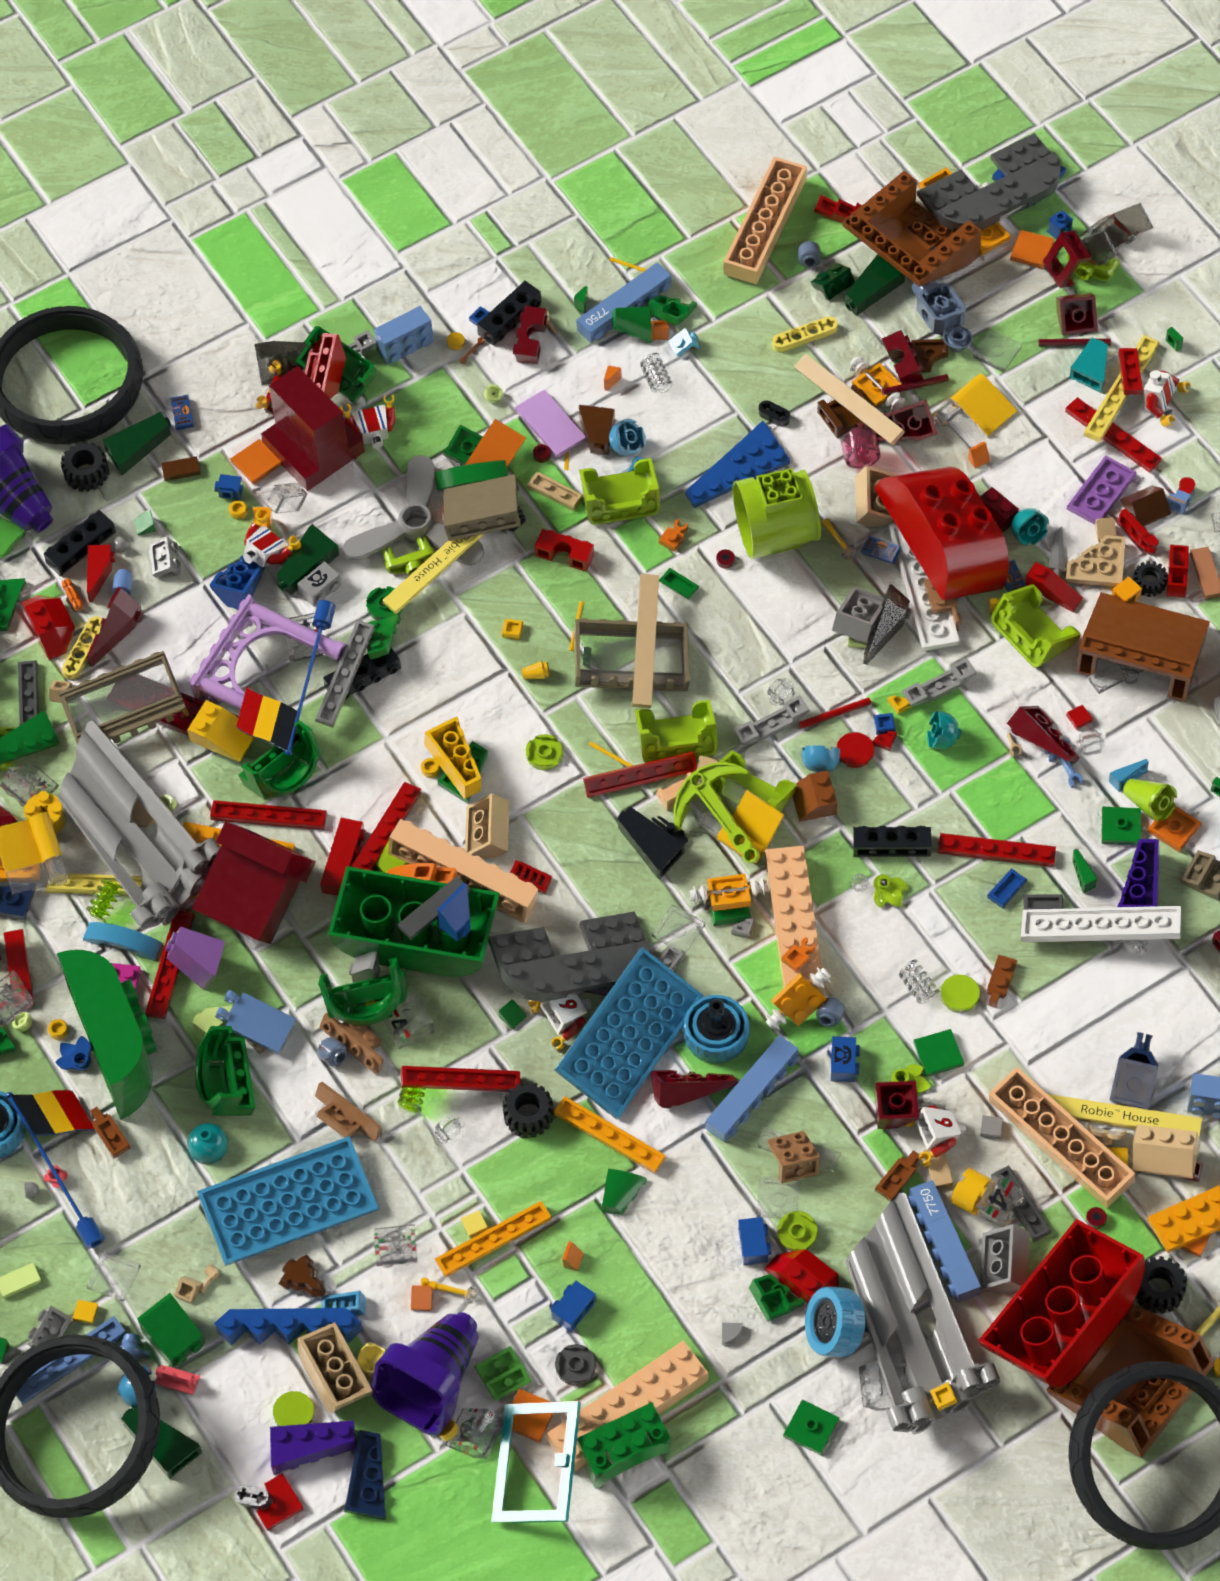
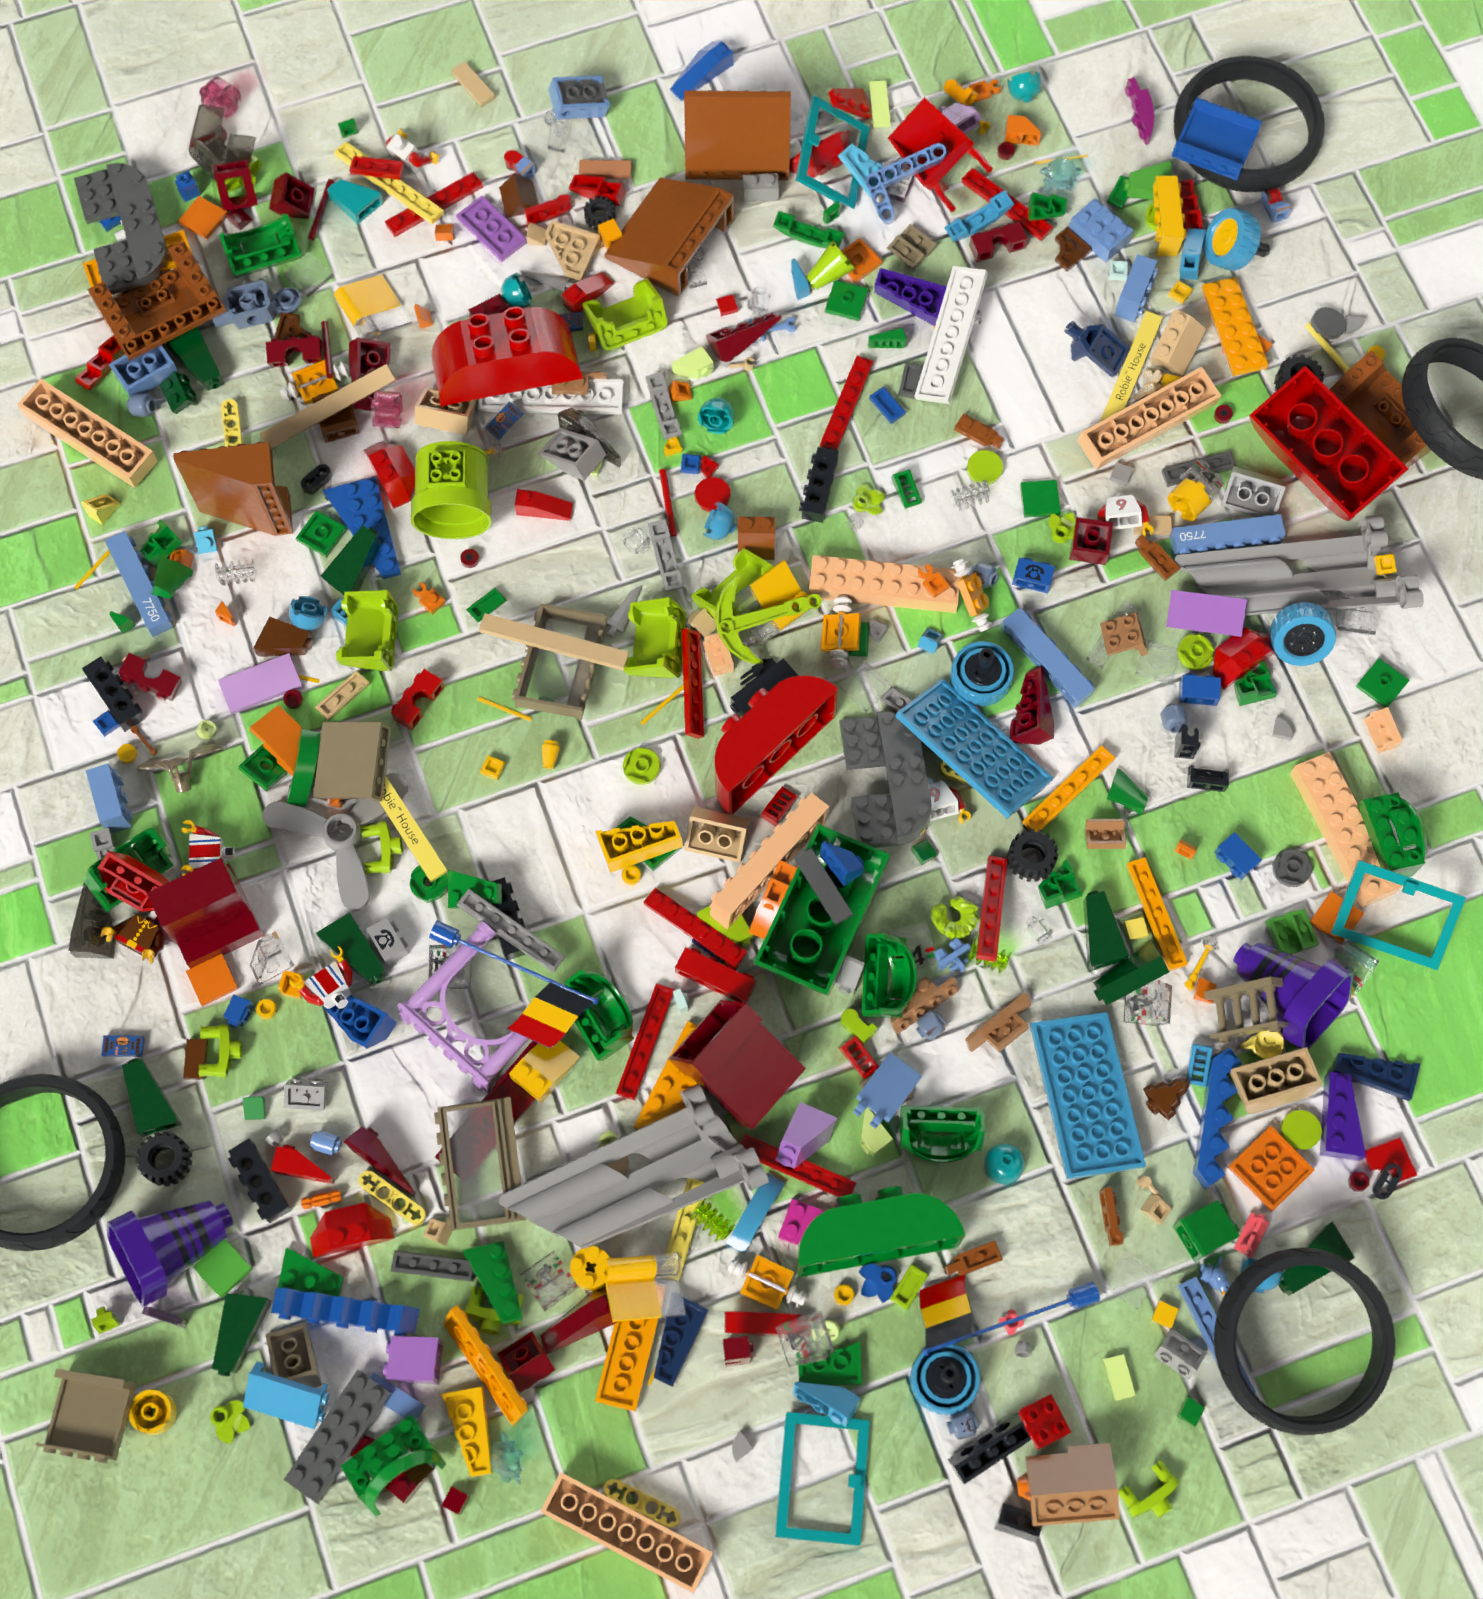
camera: 80 degrees left, 10 degrees up
none -> light yellow slope [82,494,120,525]
none -> medium blue brick [109,345,178,397]
none -> dark tan plant [137,744,224,793]
none -> dark orange slope [173,441,293,536]
none -> clear pink brick [199,76,241,118]
none -> lime connector [199,1024,242,1078]
none -> green piece [219,214,302,279]
none -> dark red slope [226,208,253,230]
none -> green tile [296,510,348,558]
none -> dark green slope [321,525,381,596]
none -> red wedge [363,442,415,509]
none -> orange slope [435,224,454,241]
none -> red slope [514,489,573,521]
none -> light grey bar [607,586,642,638]
none -> orange slope [668,380,692,402]
none -> yellowish green slope [671,346,713,379]
none -> light aqua plate [673,989,690,1014]
none -> red brick [714,675,838,815]
none -> light orange plate [727,1255,807,1311]
none -> green slope [773,211,845,248]
none -> red slope [838,1035,879,1079]
none -> lime leg [841,1009,878,1045]
none -> lime tile [890,1264,929,1310]
none -> green slope [891,469,922,509]
none -> dark azure slope [918,627,944,654]
none -> lime piece [931,896,979,939]
none -> medium blue hips [934,938,971,973]
none -> green slope [1038,859,1082,909]
none -> dark green slope [1083,890,1129,972]
none -> medium nougat bracket [1084,819,1126,849]
none -> dark green slope [1093,942,1169,1006]
none -> dark orange hinge [1099,1187,1123,1246]
none -> sand blue head [1160,704,1188,733]
none -> medium lavender tile [1166,590,1247,637]
none -> black hinge [1174,724,1201,759]
none -> black hinge [1187,765,1229,792]
none -> dark tan fence [1204,977,1289,1043]
none -> orange plate [1228,1126,1315,1212]
none -> dark red tile [1348,1171,1369,1192]
none -> light nougat hinge [1364,707,1403,753]

